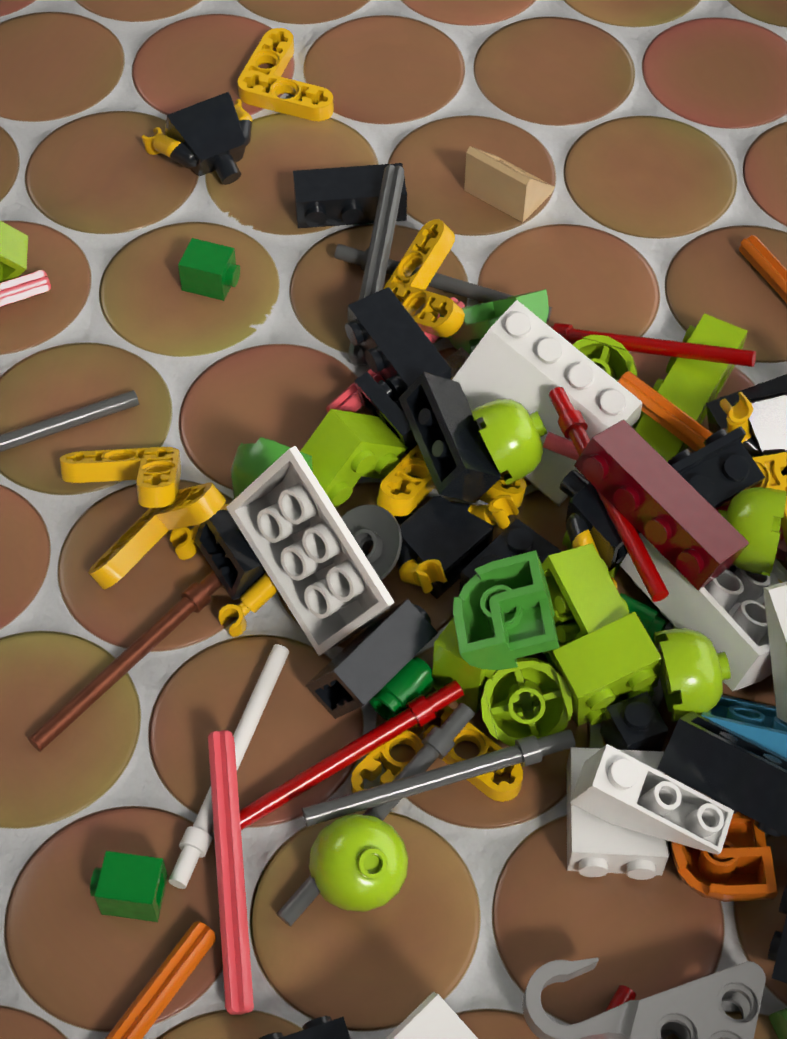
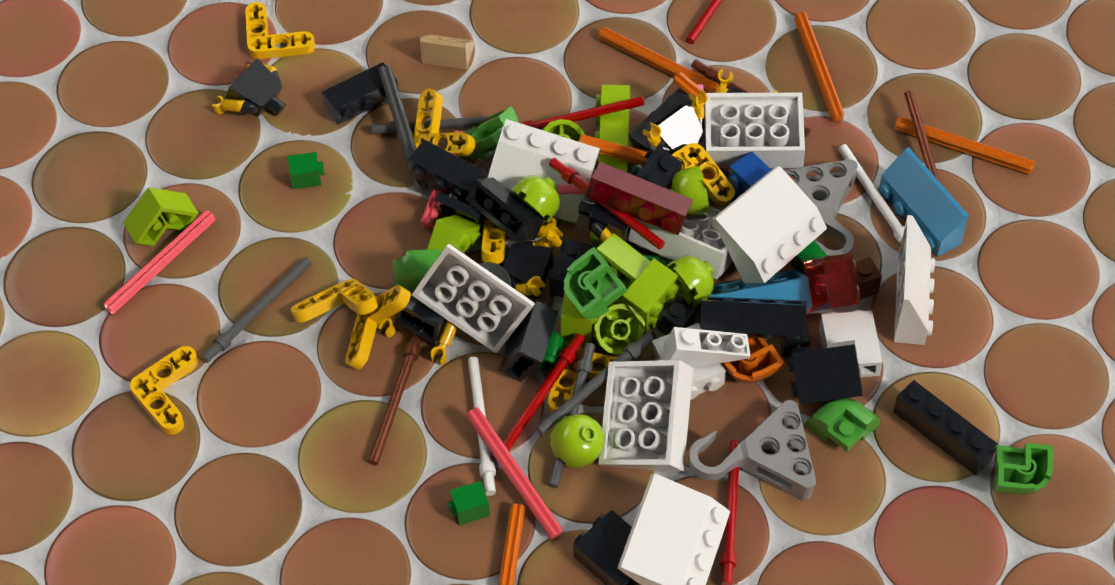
camera: 25 degrees left, 0 degrees up
none -> white slope [598,360,693,471]

